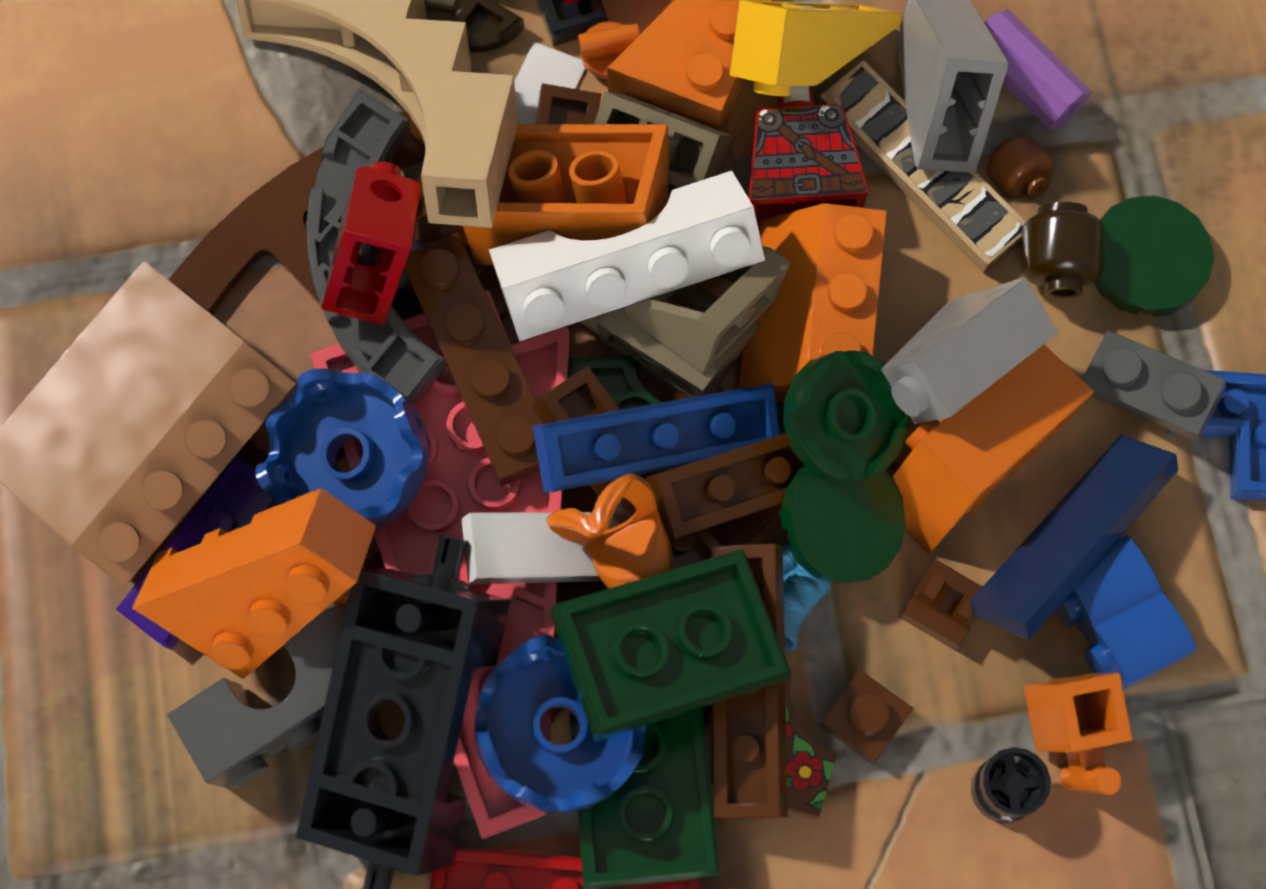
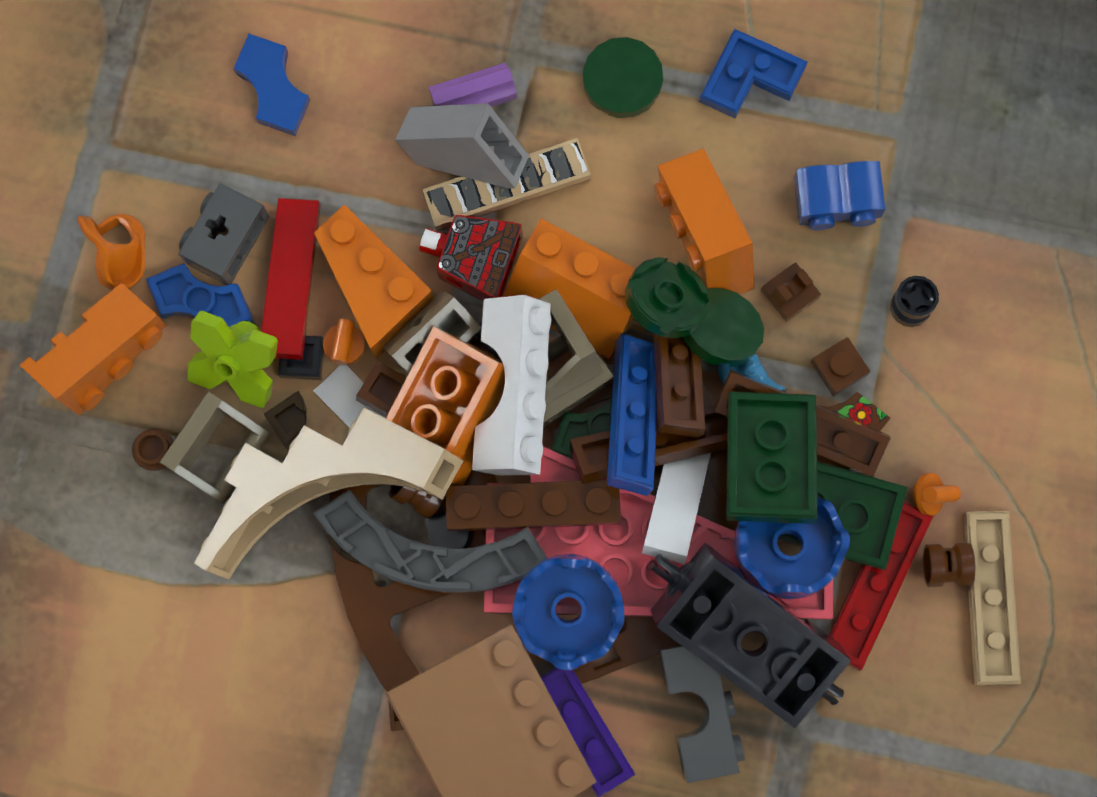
camera: 65 degrees left, 5 degrees up
orange wedge [132,488,376,679] -> none
red torso [321,162,421,326] -> none
orange piece [546,474,673,588] -> none
yellow slope [730,0,903,96] -> none
light grey slope [881,277,1058,424] -> none
dark blue tile [970,435,1179,641] -> none
dark orange piece [987,135,1054,199] -> none
dark brown head [1022,202,1105,298] -> none
orange brick [1023,673,1133,795] -> none
dark grey plate [1082,330,1226,442] -> none

